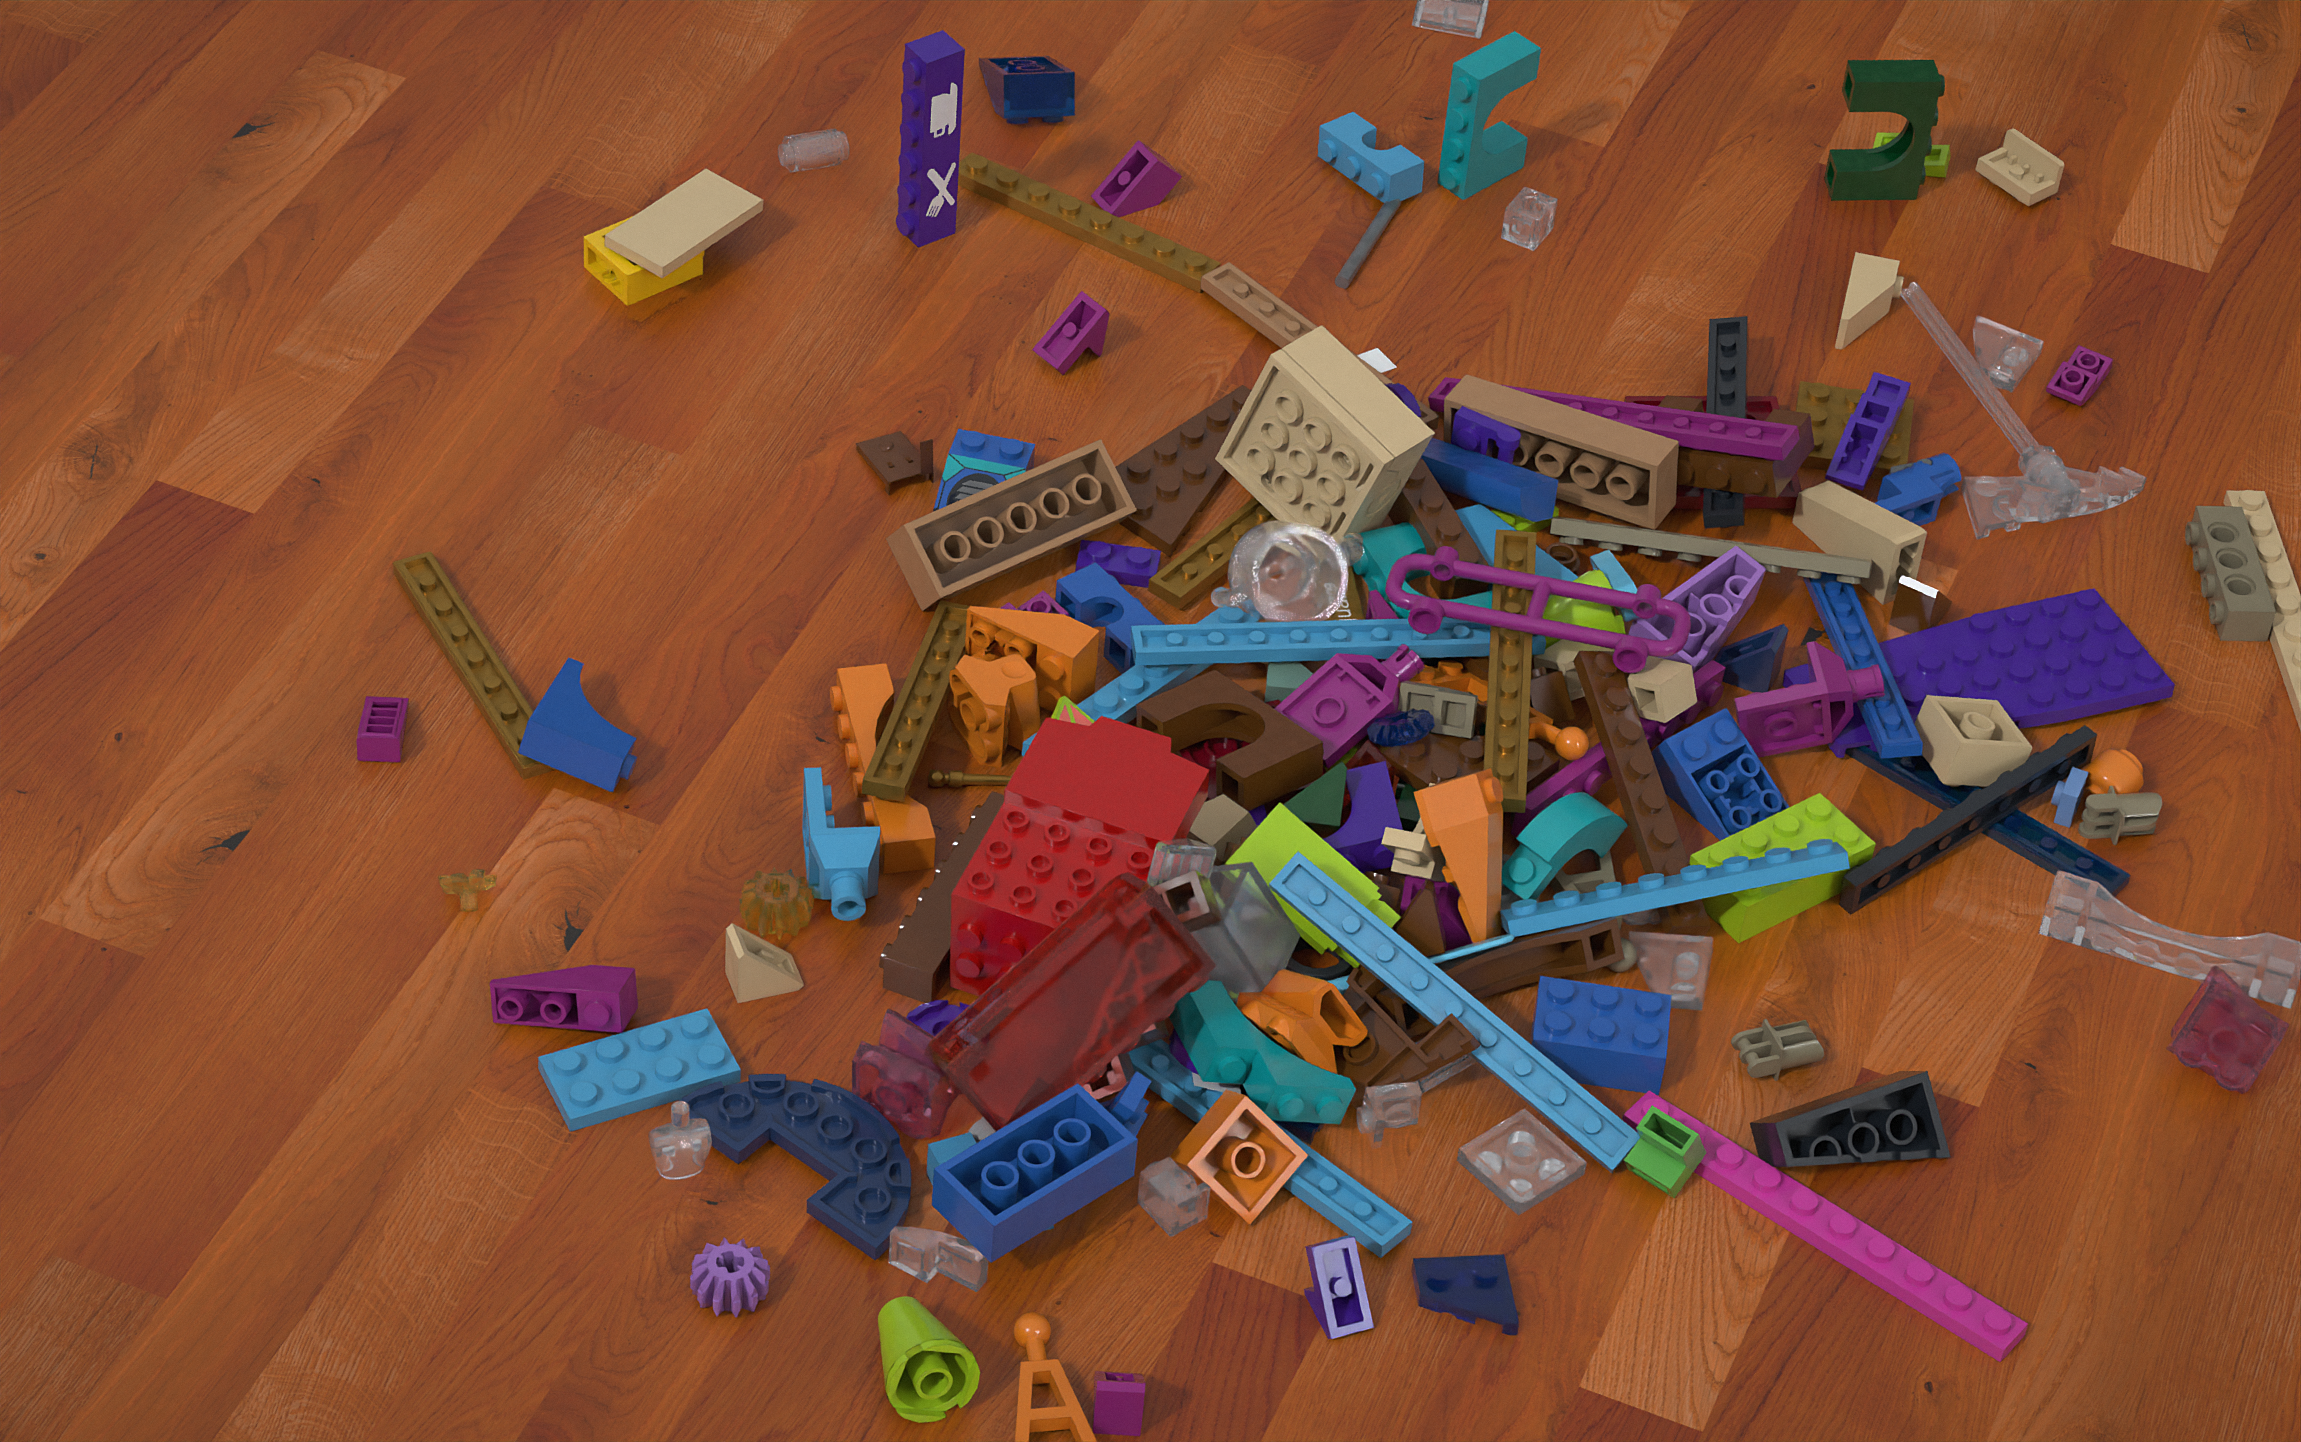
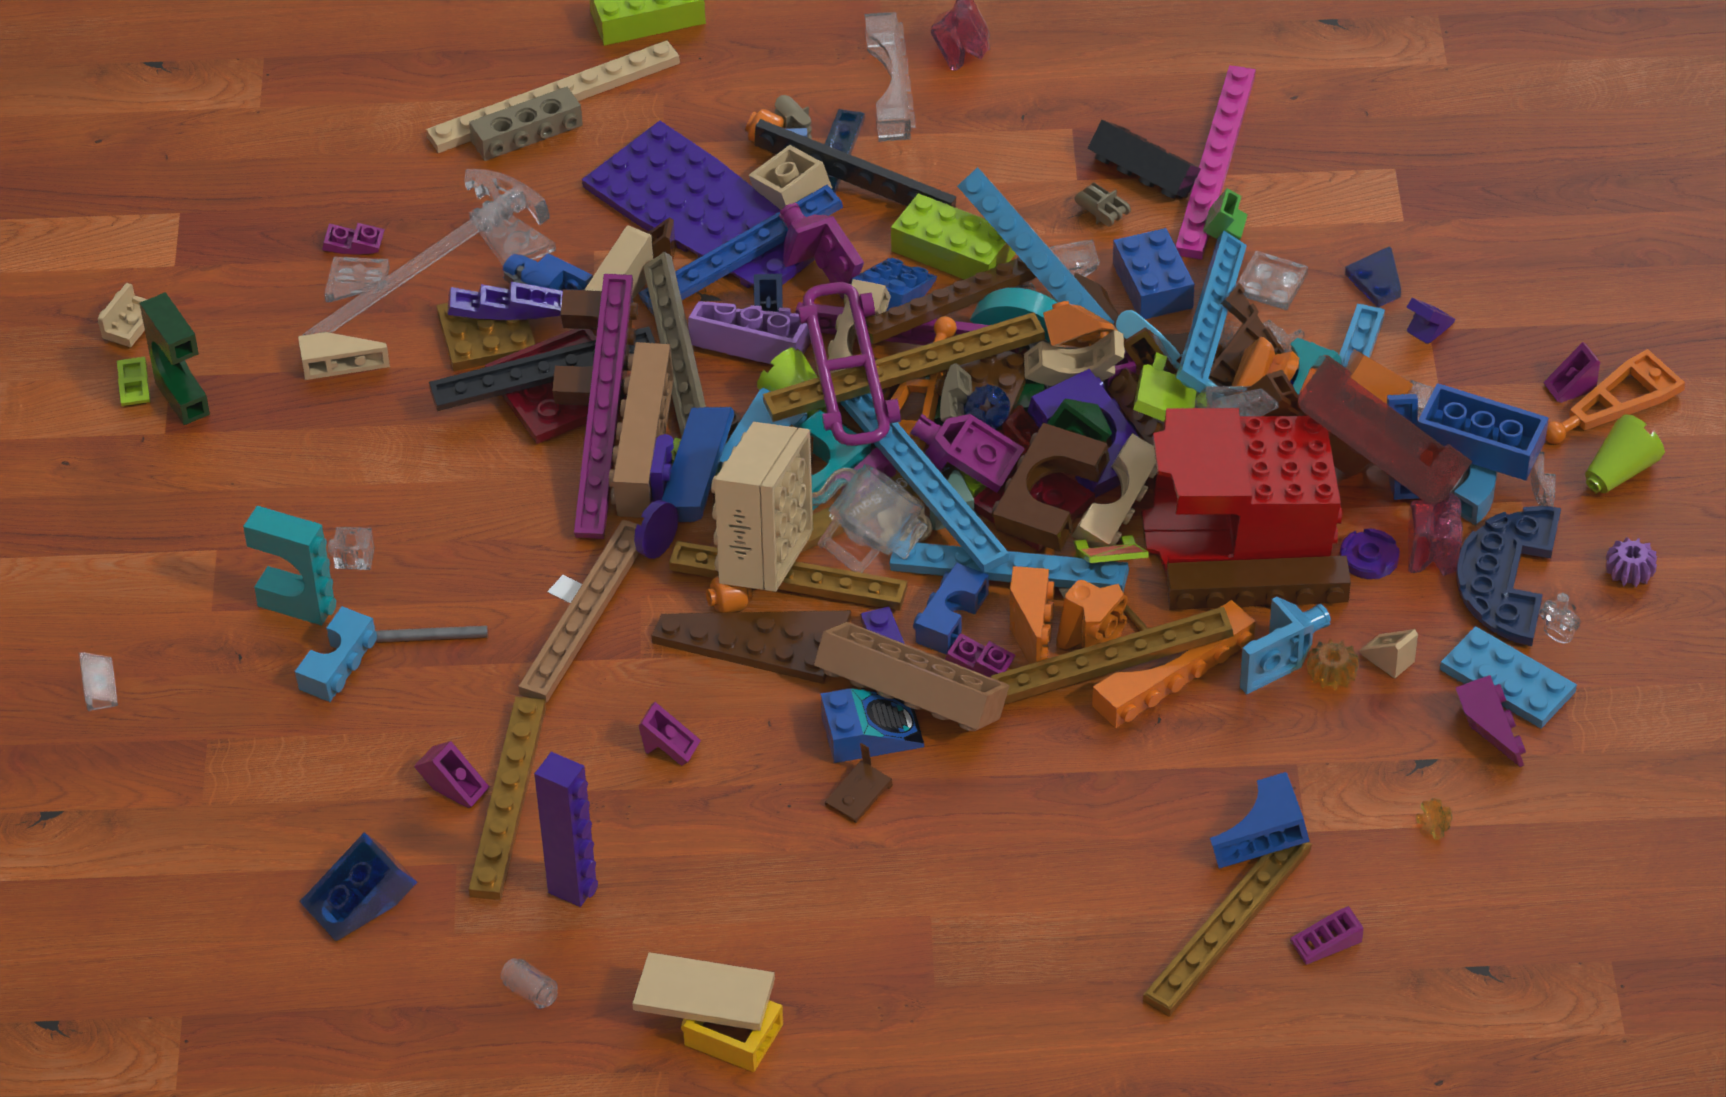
camera: 110 degrees left, 5 degrees up
medium azure beam [1590,549,1639,622] -> none

